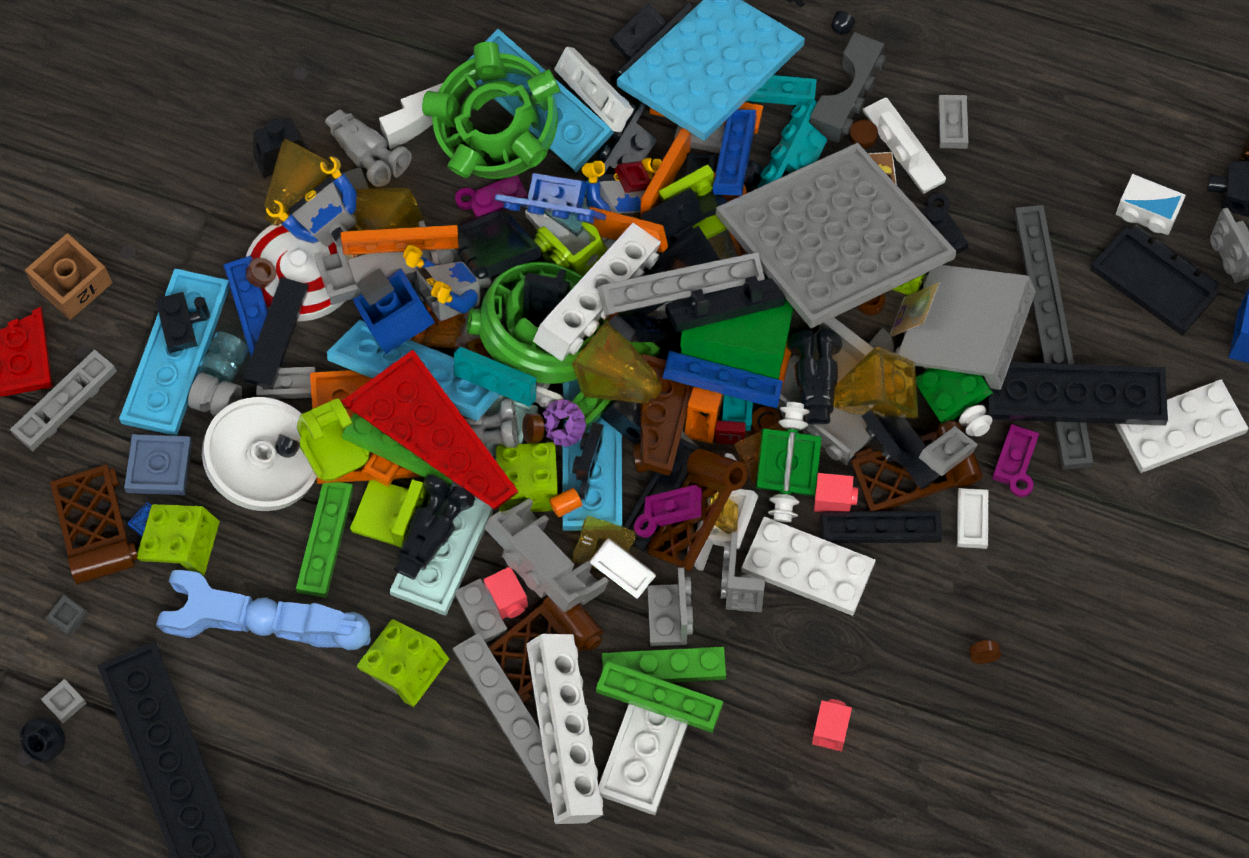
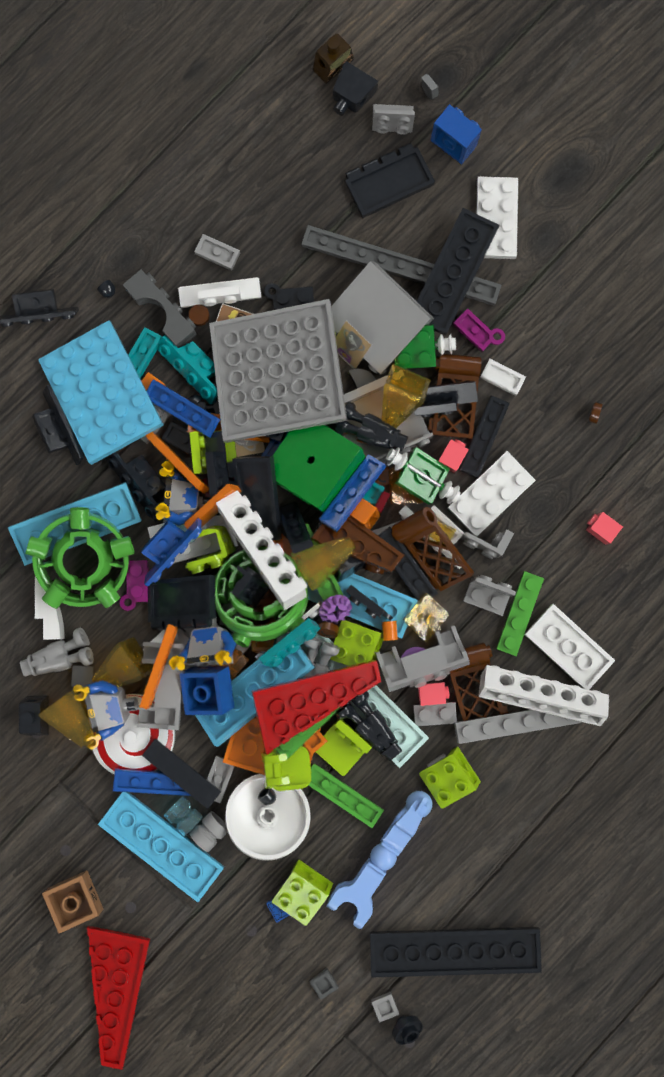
camera: 70 degrees left, 20 degrees up
light grey hinge [10,349,117,452] -> none
reddish brown piece [50,464,138,585] -> none
sand blue plate [124,434,192,495] -> none
black plate [155,292,210,353] -> none
reddish brown tile [246,258,276,288] -> none
dark grey tile [356,268,395,306] -> none
white hinge [554,47,634,132] -> none
white tile [590,537,656,599] -> none
bright green plate [596,661,723,733] -> none
light grey plate [597,252,765,316] -> none
dark red tile [614,161,651,193] -> none
magenta hinge [634,485,702,538] -> none
black hinge [665,276,785,332] -> none
light grey plate [919,426,978,476] -> none
white brick [1116,174,1186,236] -> none

